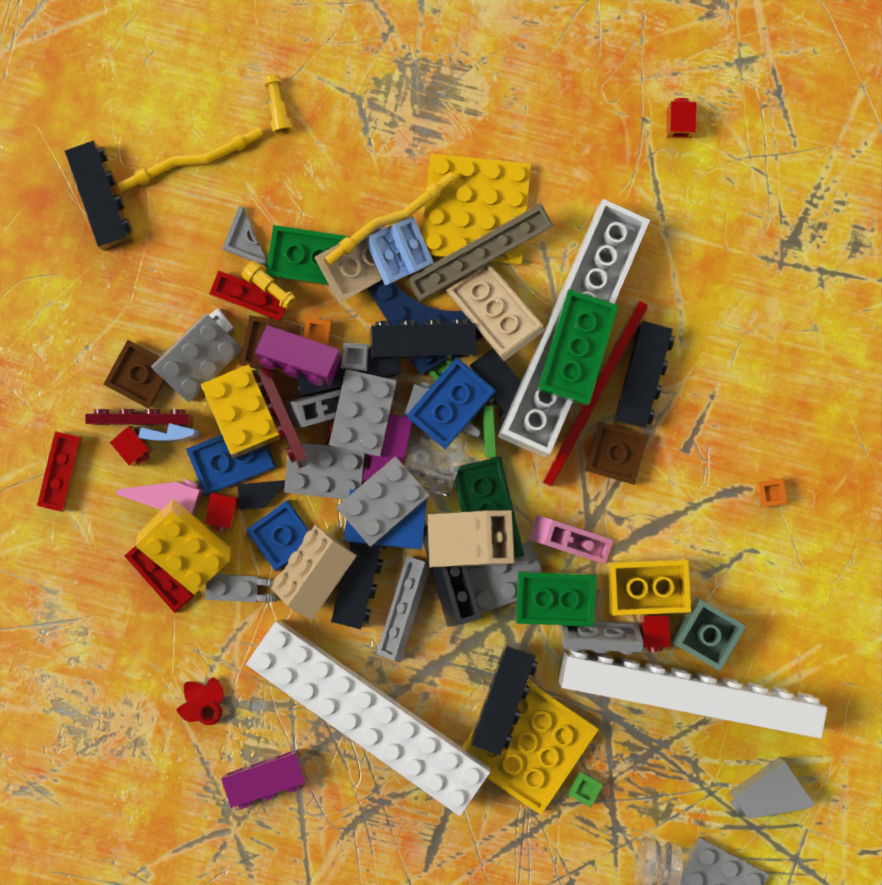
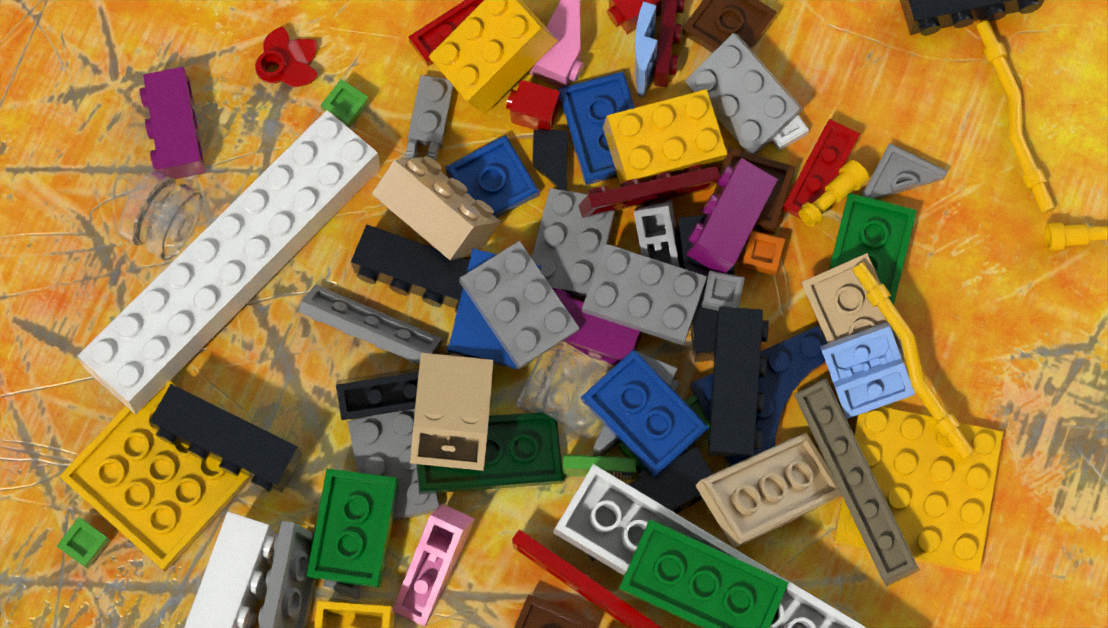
camera: 100 degrees right, 15 degrees down
none -> clear wheel [119,170,203,260]
none -> bright green plate [321,79,370,128]

